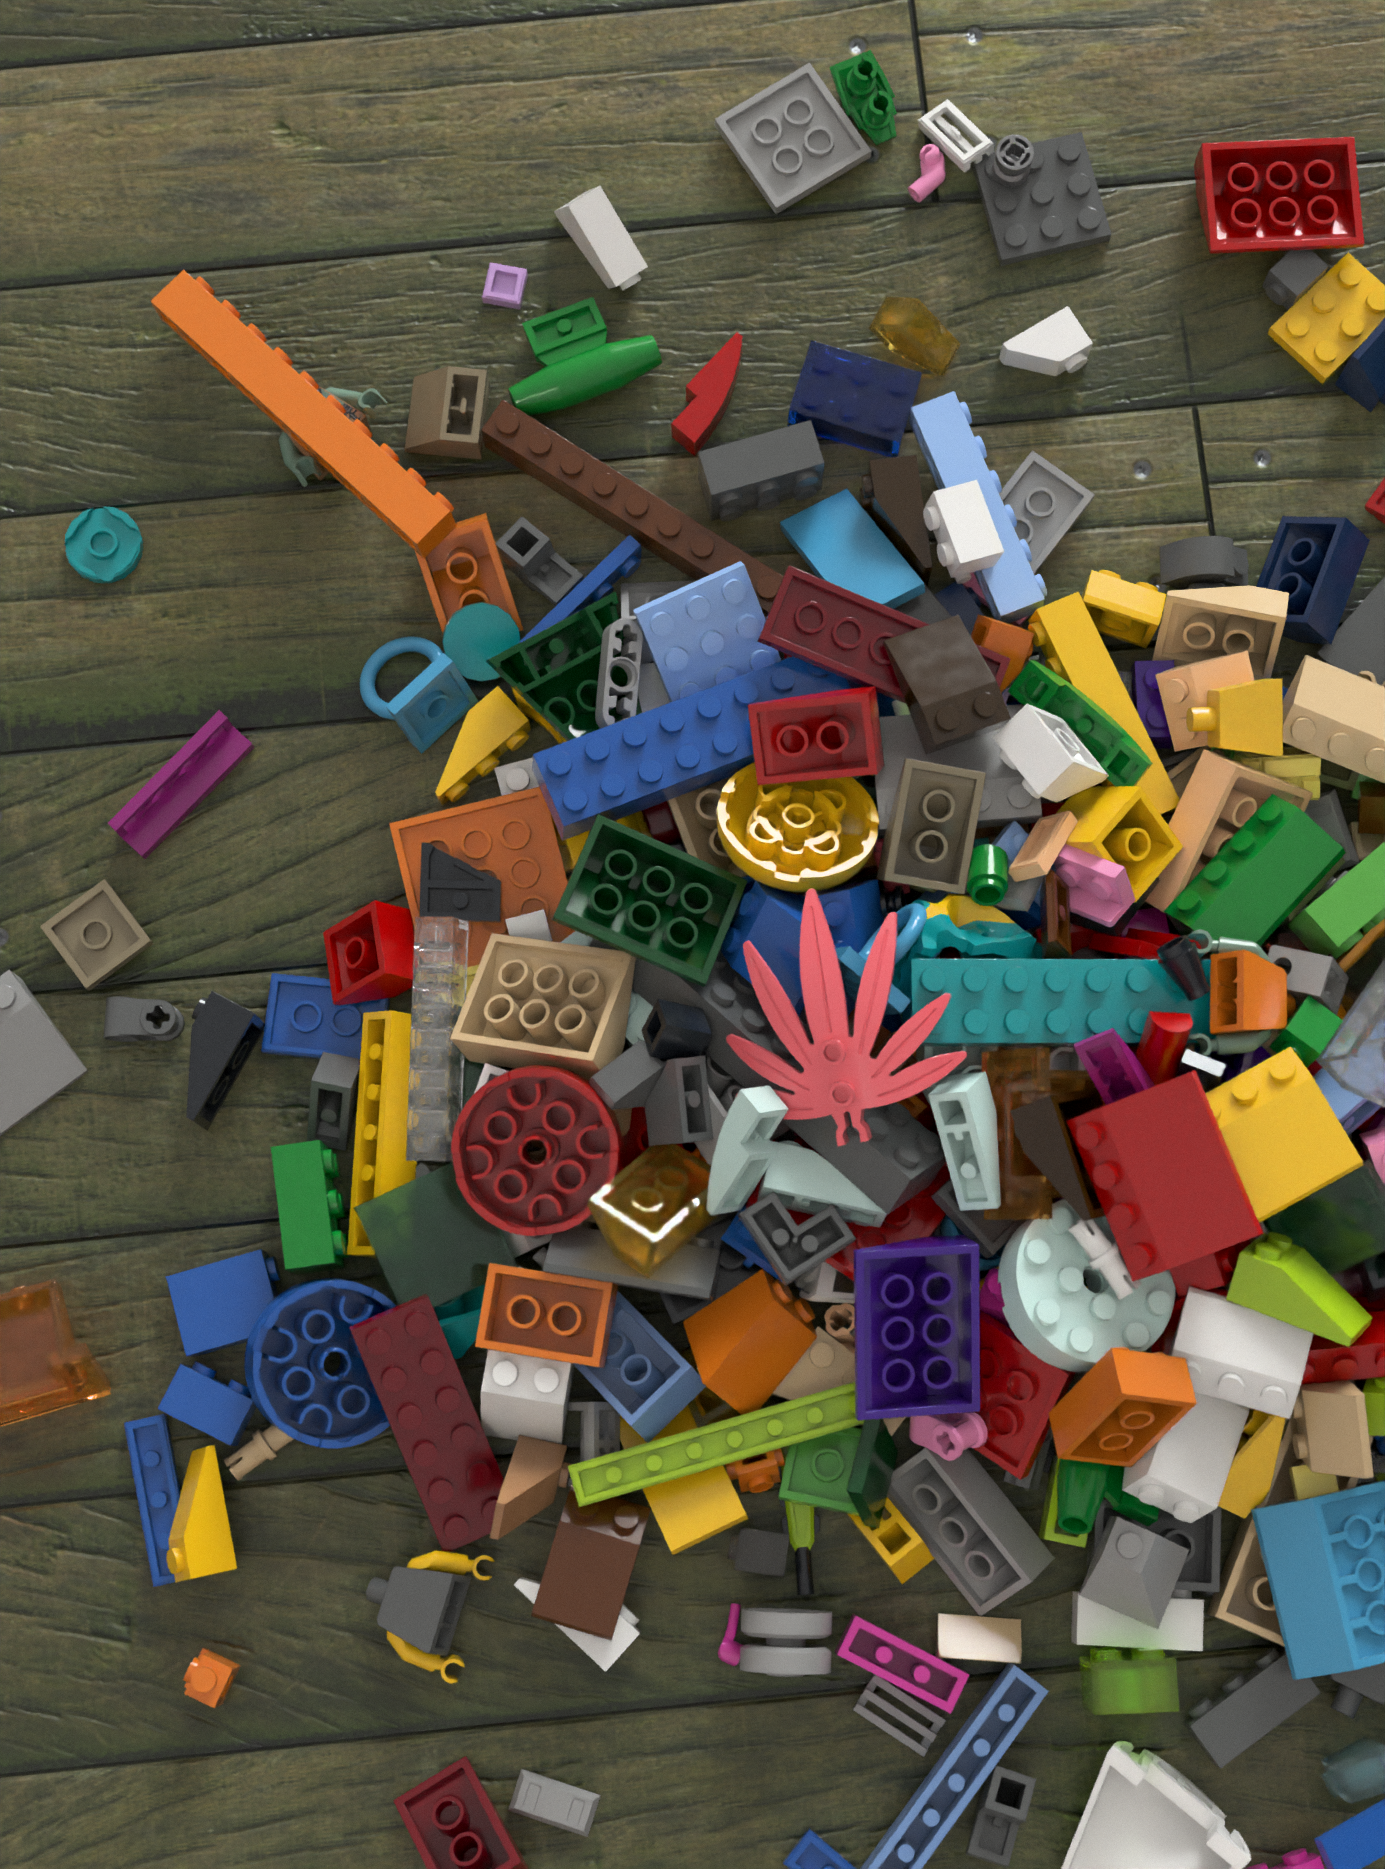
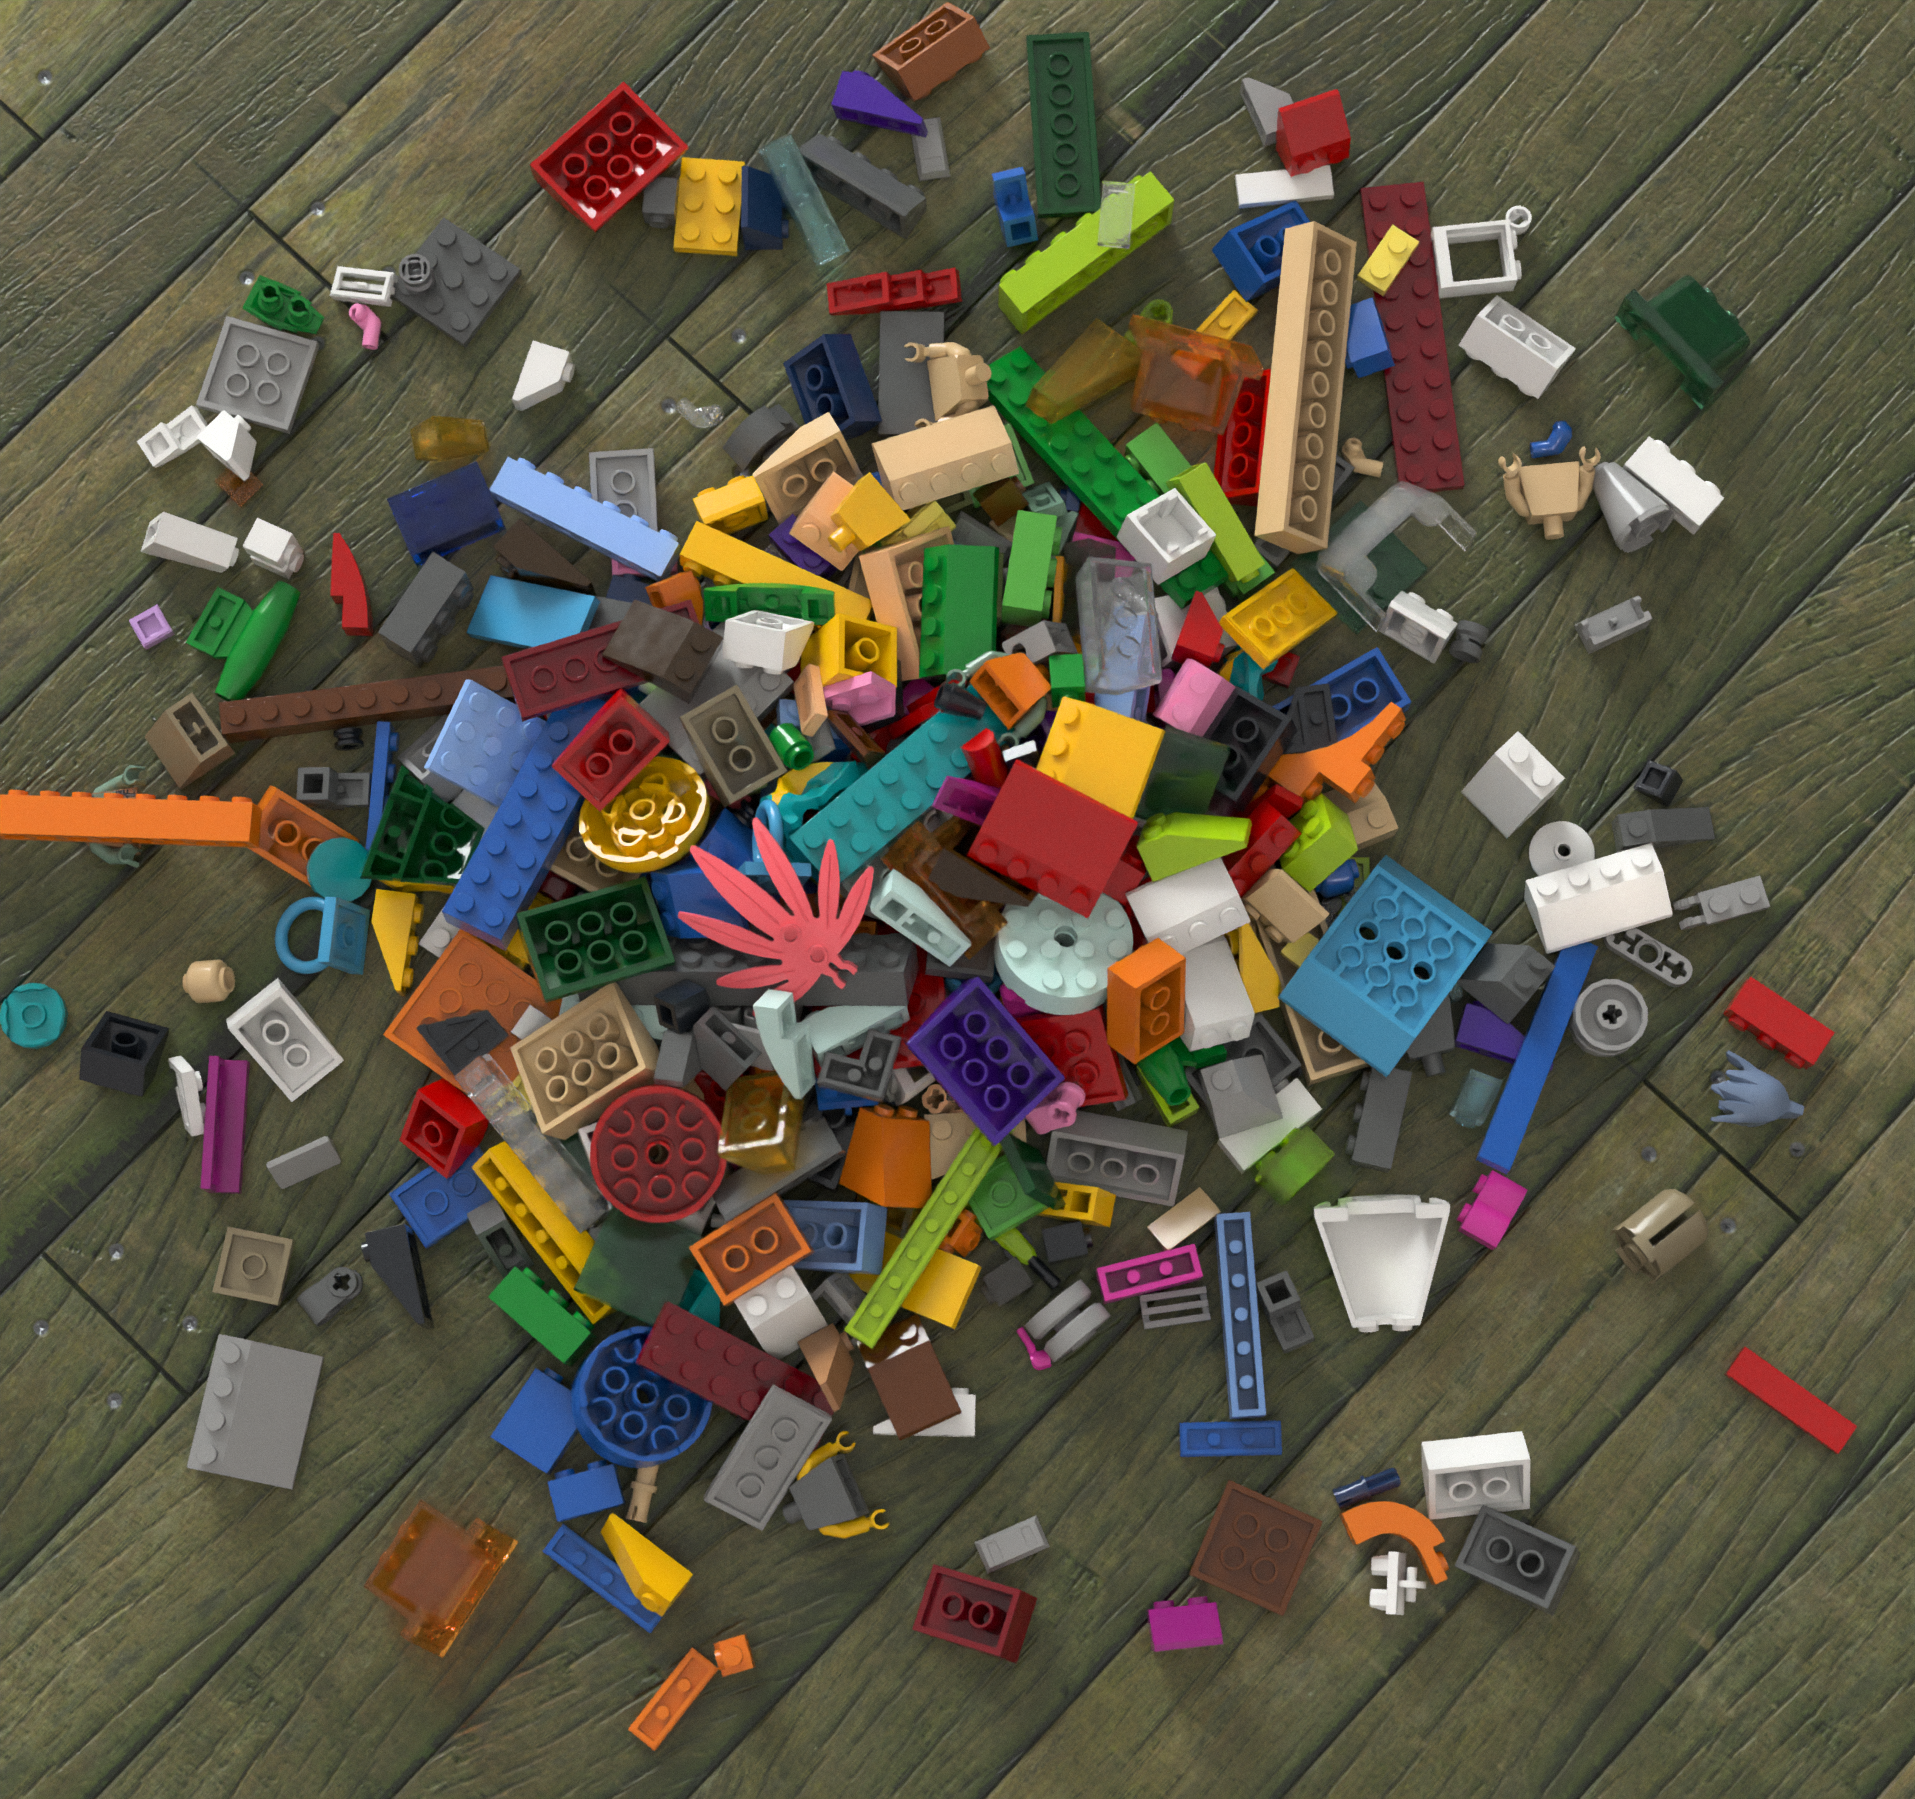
camera: 40 degrees left, 0 degrees up
light grey beam [595,618,643,729] -> none
white brick [923,480,1004,584] -> none
white pin [1068,1218,1141,1299] -> none
none -> black slope [79,1011,169,1097]
none -> white slope [137,406,208,468]
none -> white wing [168,1056,206,1136]
none -> tan head [183,959,235,1003]
none -> white slope [197,410,257,481]
none -> clear orange slope [214,468,263,507]
none -> white slope [226,978,344,1102]
none -> white brick [243,518,304,579]
none -> light grey slope [266,1136,341,1189]
none -> black bush [333,727,364,751]
none -> orange tile [628,1647,719,1751]
none -> clear arm [675,397,724,428]
none -> light grey tile [703,1385,832,1531]
none -> black brick [1041,1221,1093,1265]

